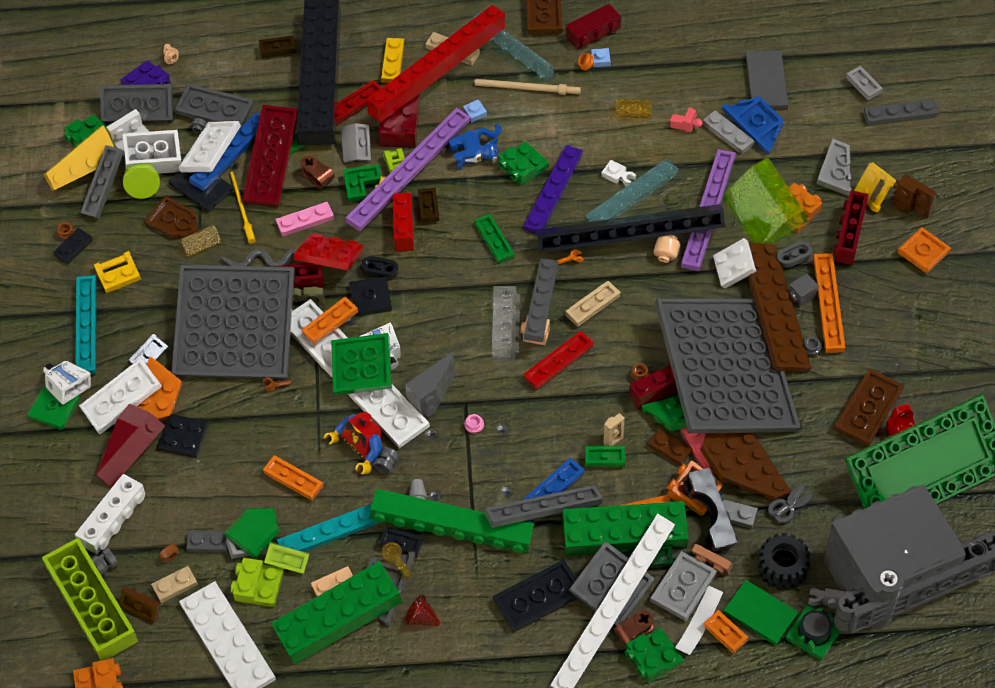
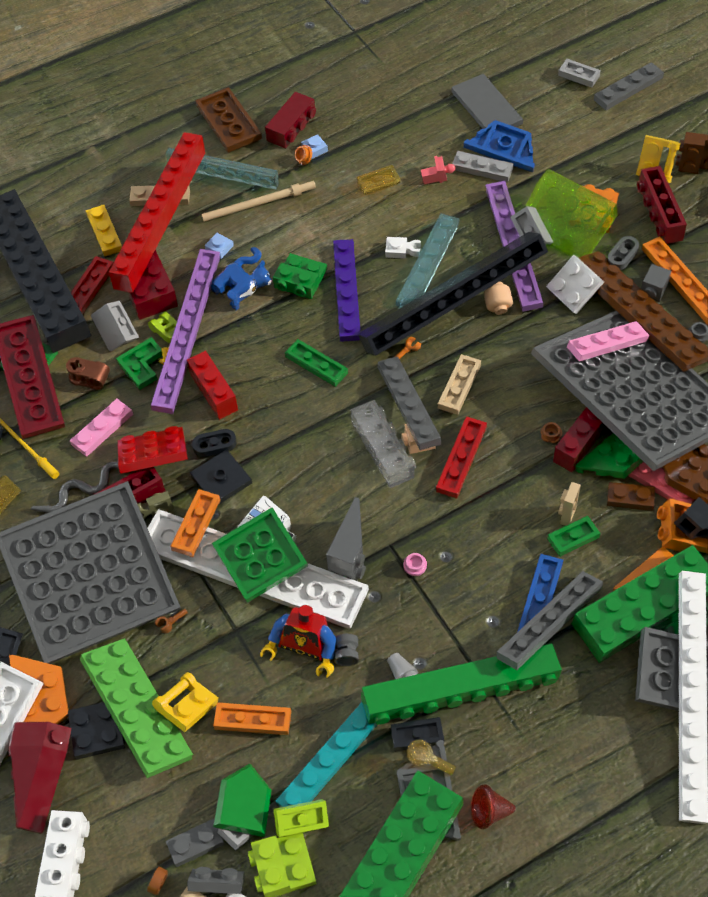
camera: 25 degrees left, 0 degrees up
light nougat plate [311,566,353,596] -> none
dark brown plate [417,187,439,223] -> none
black plate [493,559,578,632] -> none
light grey wing [816,139,852,196] -> none
none -> bright green plate [80,638,193,778]
none -> yellow plate [152,672,219,732]
none -> dark grey plate [187,867,245,894]
none -> light grey panel [510,206,553,244]
none -> bright pink plate [567,321,649,362]

